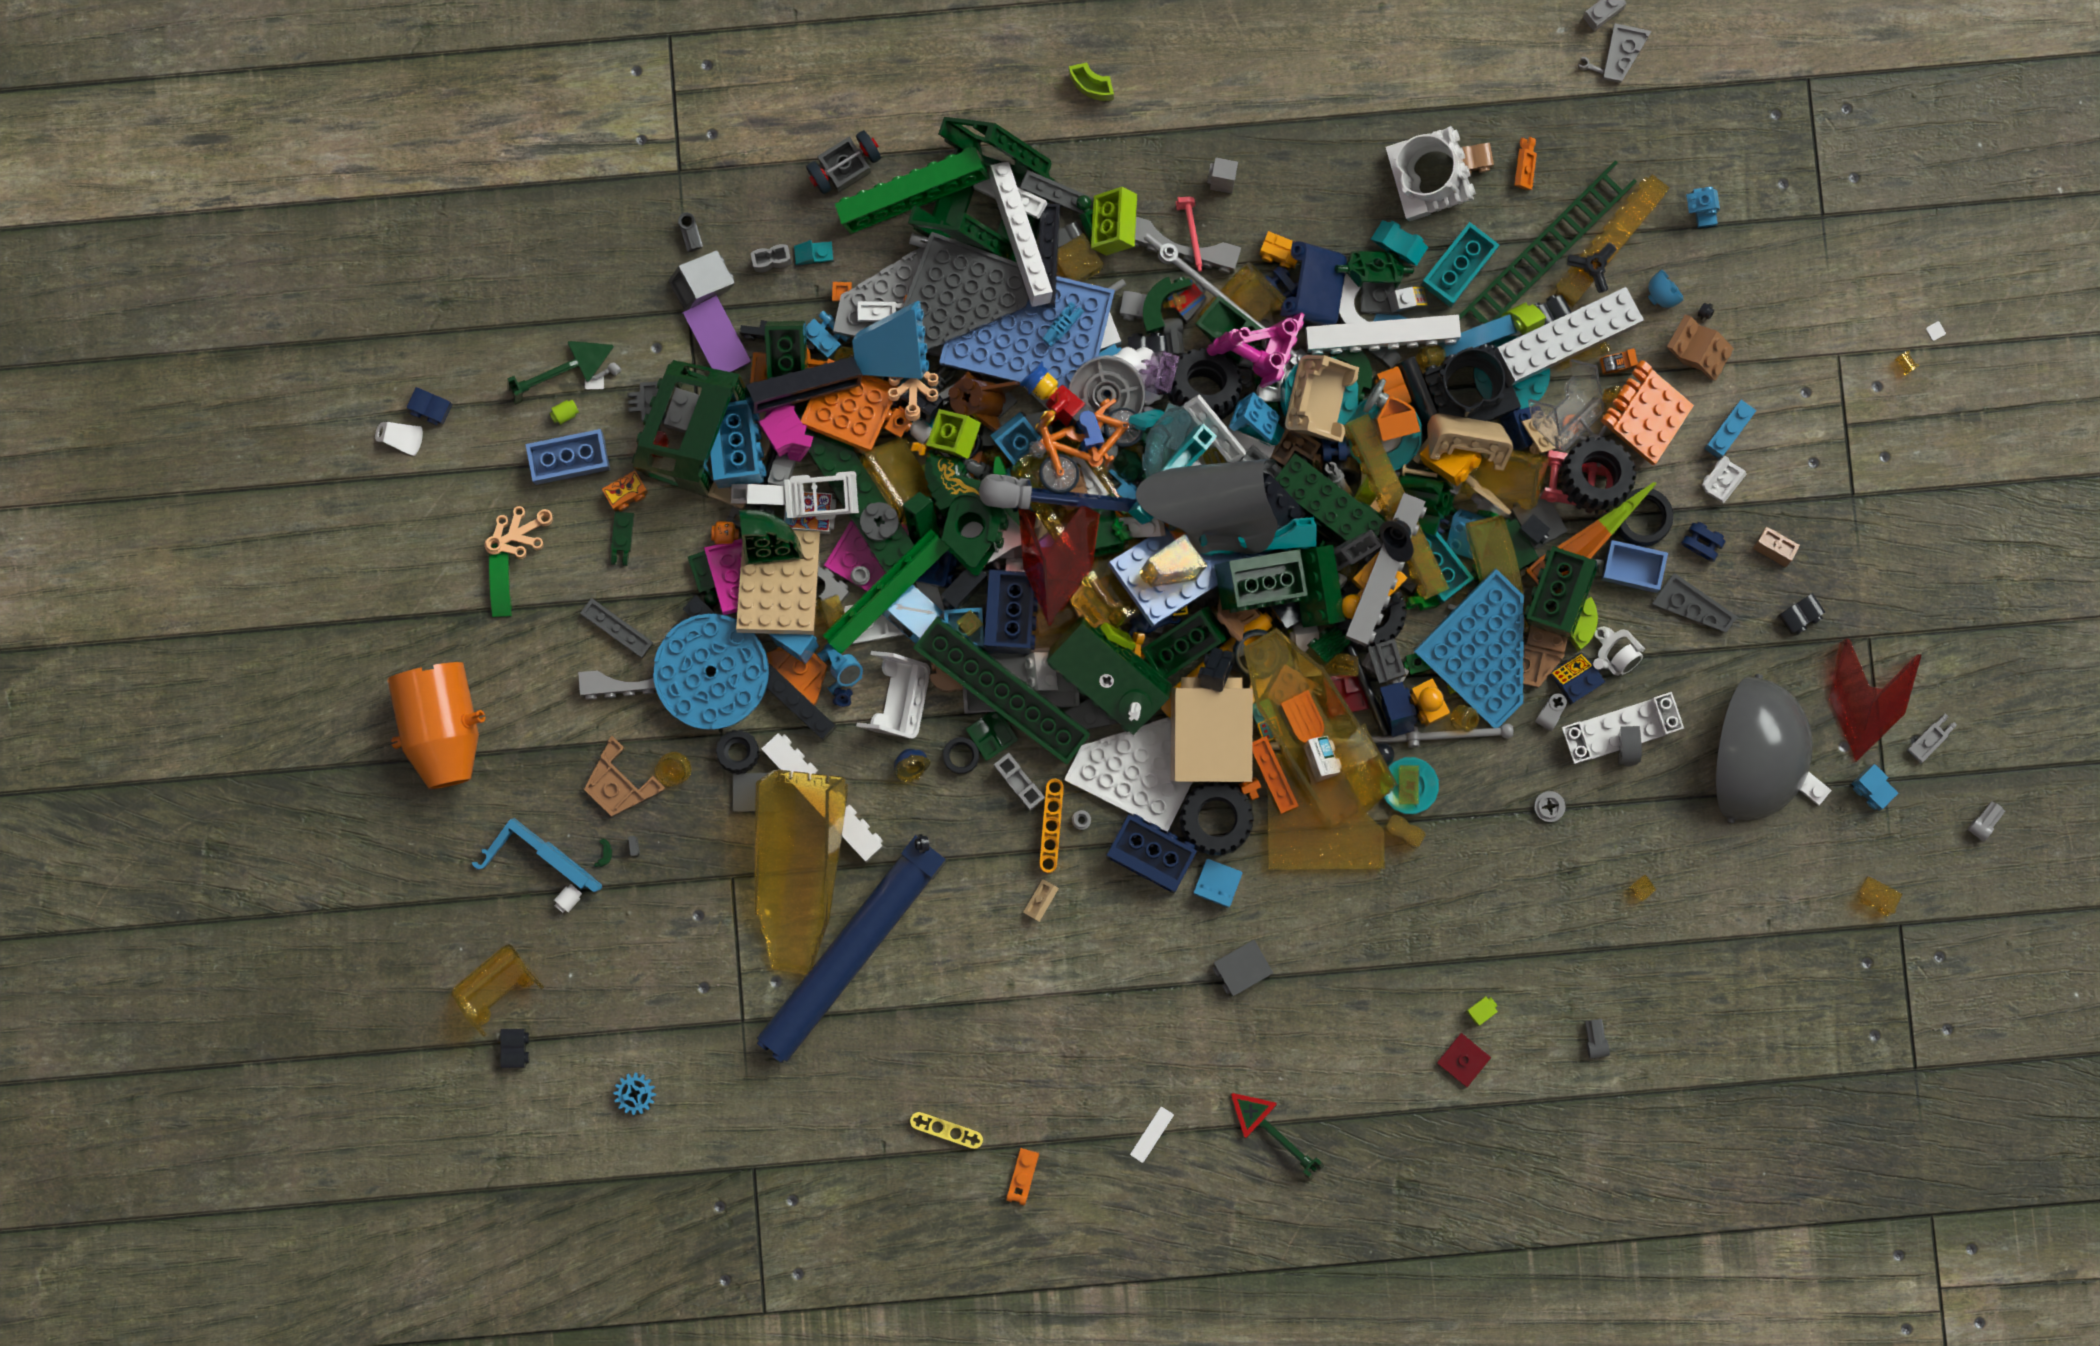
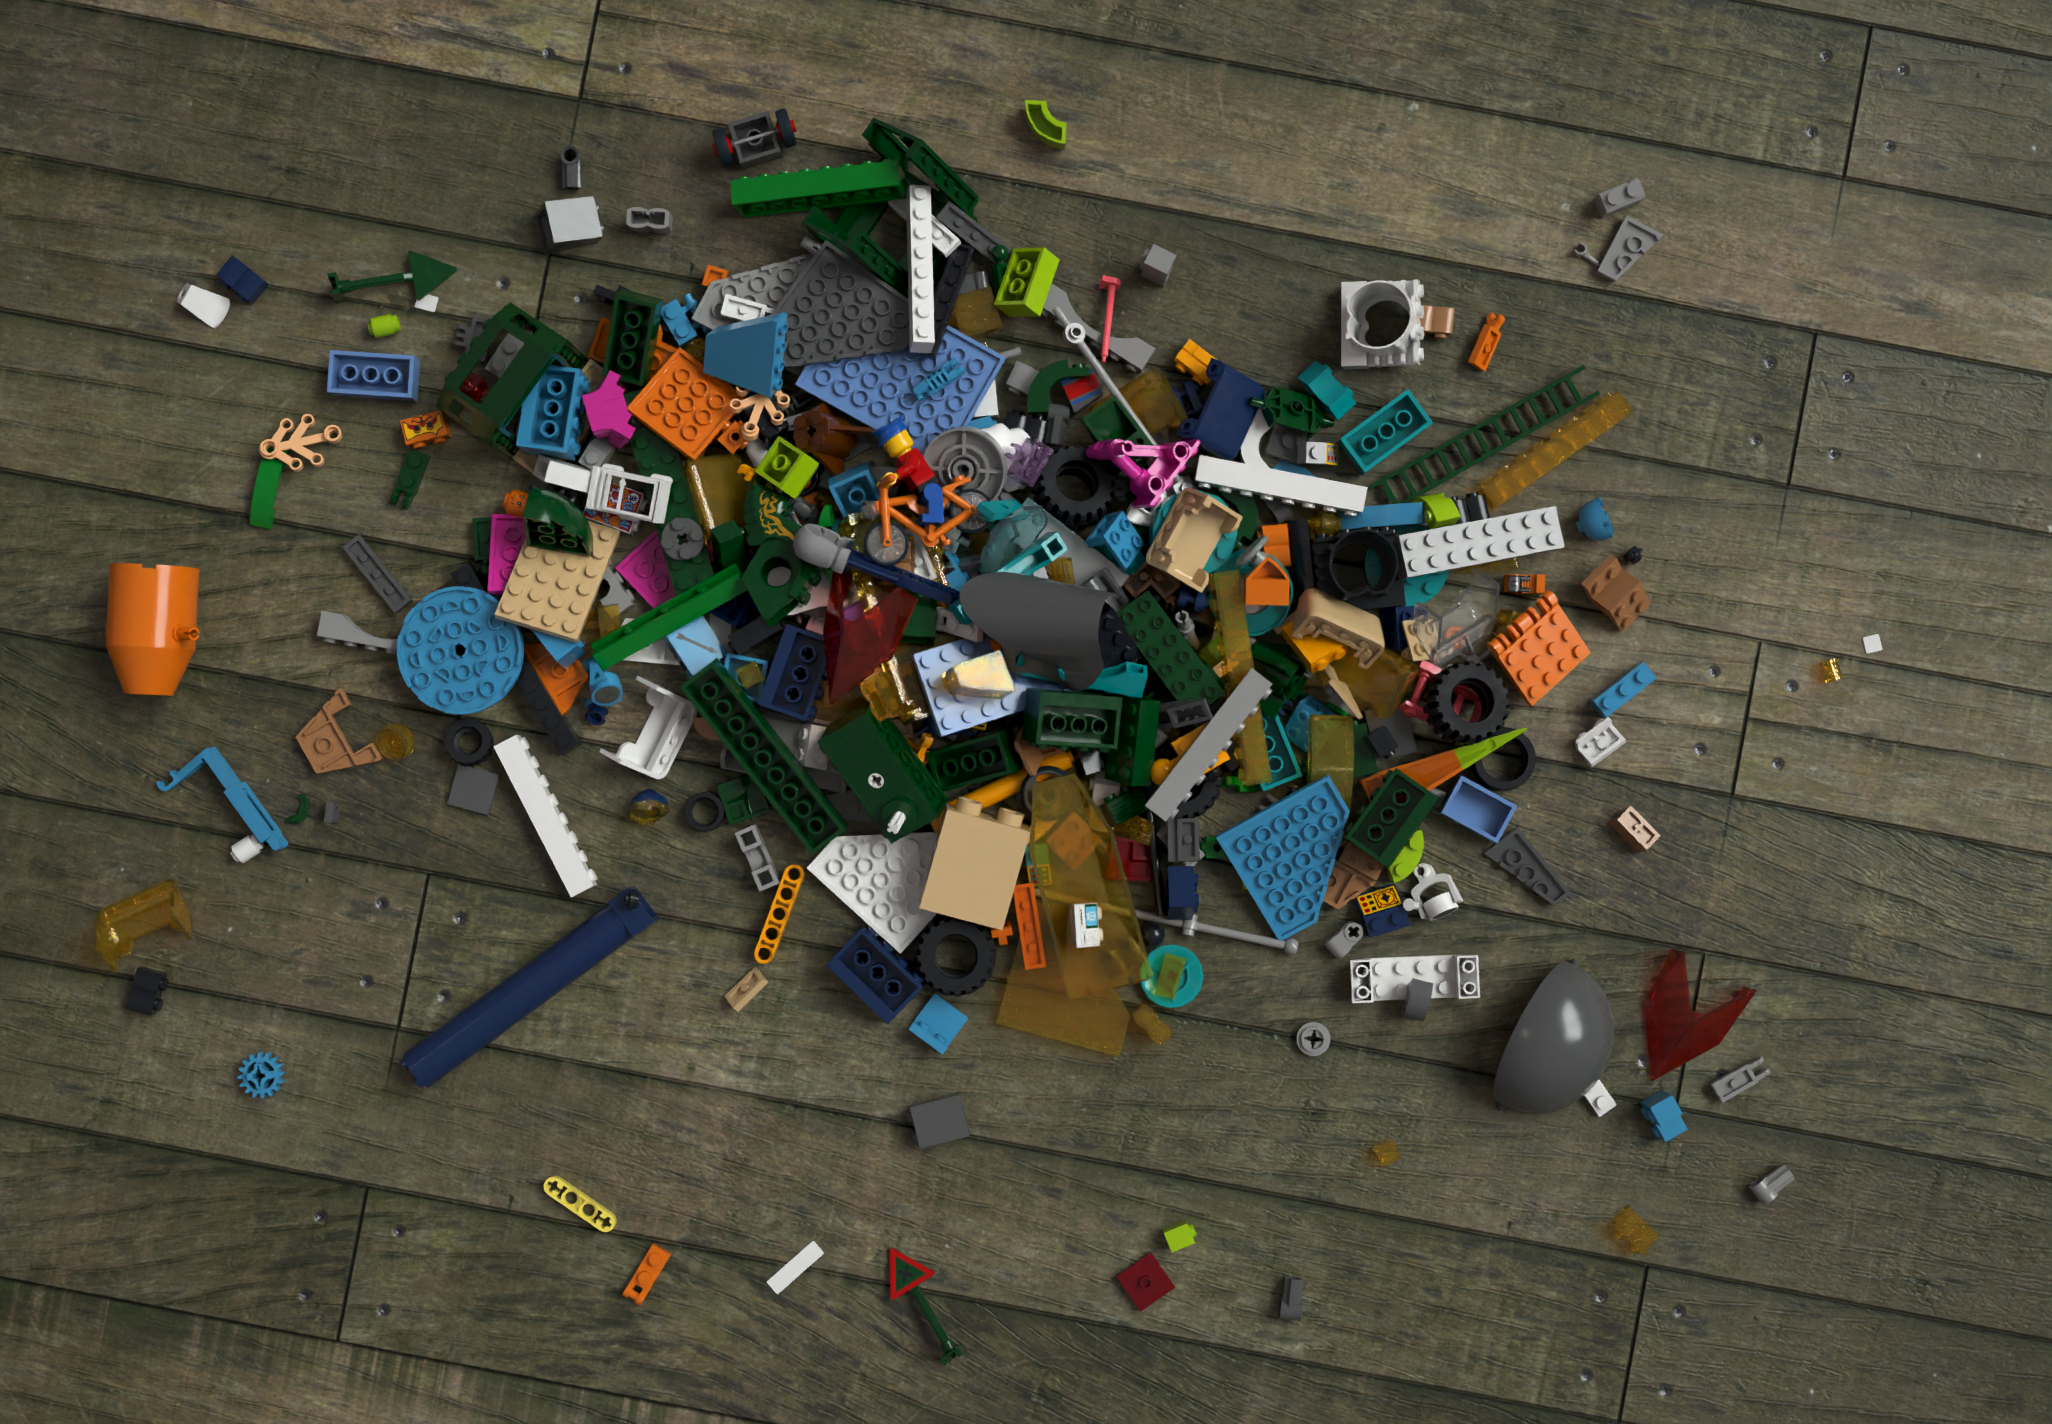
camera: 10 degrees right, 5 degrees up
light grey hand [594,363,621,380] -> none
medium lavender tile [683,295,752,372] -> none
black brick [745,357,862,414] -> none
clear yellow windscreen [755,769,848,974] -> none
teal slope [794,240,834,265] -> none
light grey plate [851,566,870,585] -> none
light grey plate [1072,810,1091,830] -> none
lime tile [1100,622,1136,650] -> none
green piece [1111,517,1133,541] -> none
clear green brick [1112,448,1144,482] -> none
clear yellow piece [1163,293,1186,310] -> none
white plate [1183,394,1246,462] -> none
black brick [1198,648,1234,692] -> none
orange window [1280,690,1324,743] -> none
clear yellow piece [1334,724,1397,812] -> none
black piece [1379,517,1414,562] -> none
tan pin [1402,464,1438,478] -> none
light orange brick [1410,678,1450,727] -> none
clear yellow head [1450,705,1479,732] -> none
black bush [1566,242,1617,293] -> none
dark blue brick [1681,522,1726,562] -> none
dark azure tile [1686,187,1720,228] -> none
black brick [1779,593,1825,635] -> none

